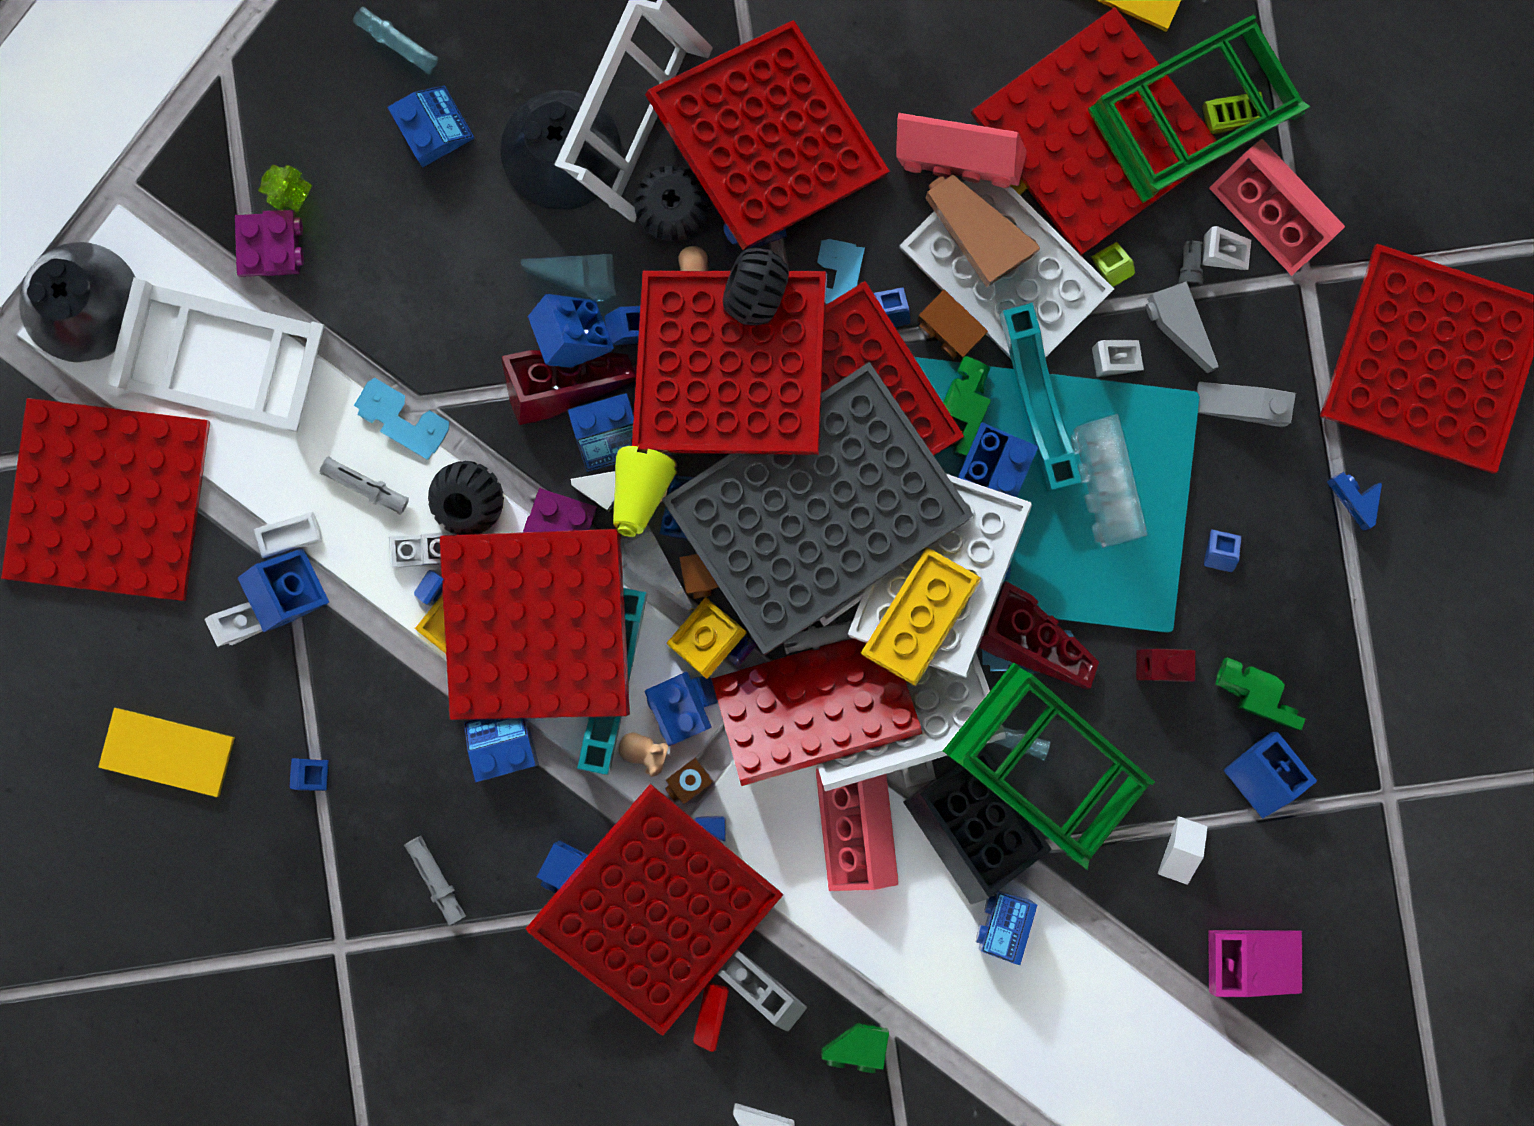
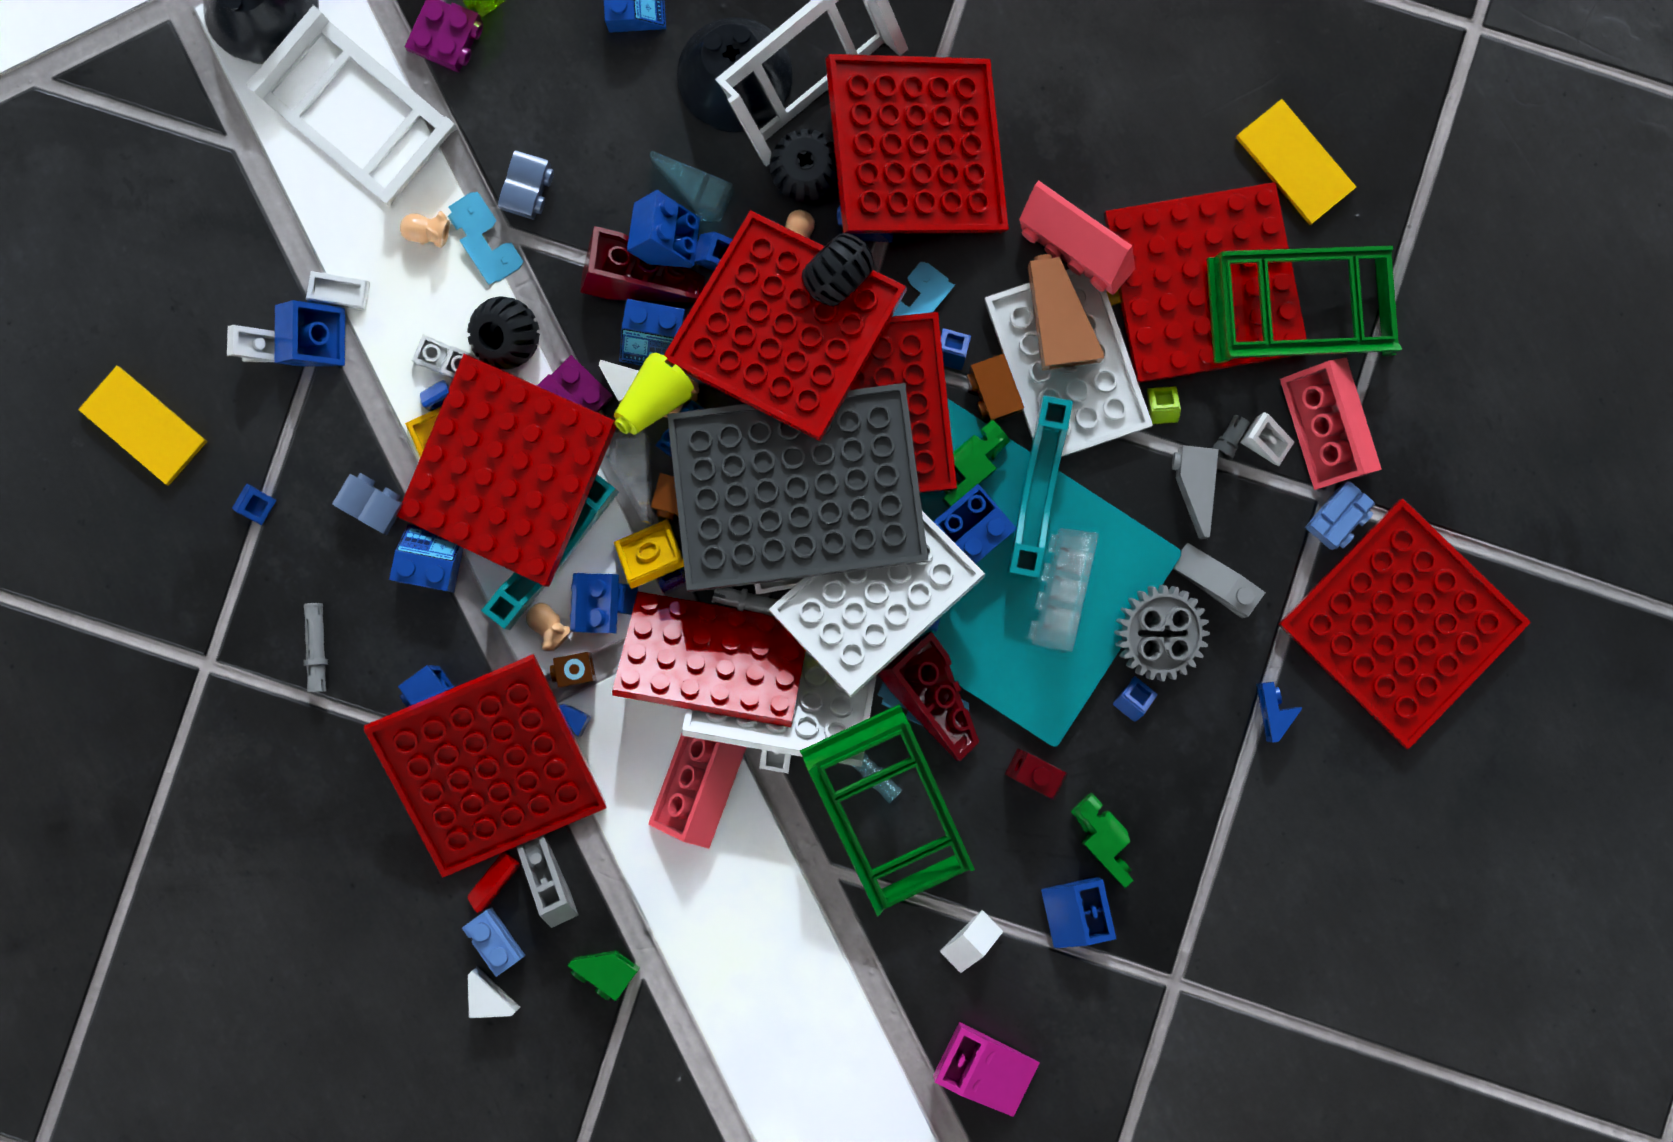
camera: 30 degrees right, 0 degrees up
red plate [1,398,210,601] -> none
light grey pin [319,456,409,515] -> none
yellow tile [861,547,981,687] -> none
black slope [903,747,1052,905] -> none
slope [975,890,1038,966] -> none
white slope [1092,340,1144,378] -> none
lime slope [1202,92,1263,134] -> none
none -> sand blue brick [332,473,403,535]
none -> light nougat animal [400,211,450,248]
none -> medium blue brick [462,907,525,977]
none -> sand blue brick [498,150,554,220]
none -> light grey gear [1114,585,1210,681]
none -> medium blue brick [1305,481,1375,550]

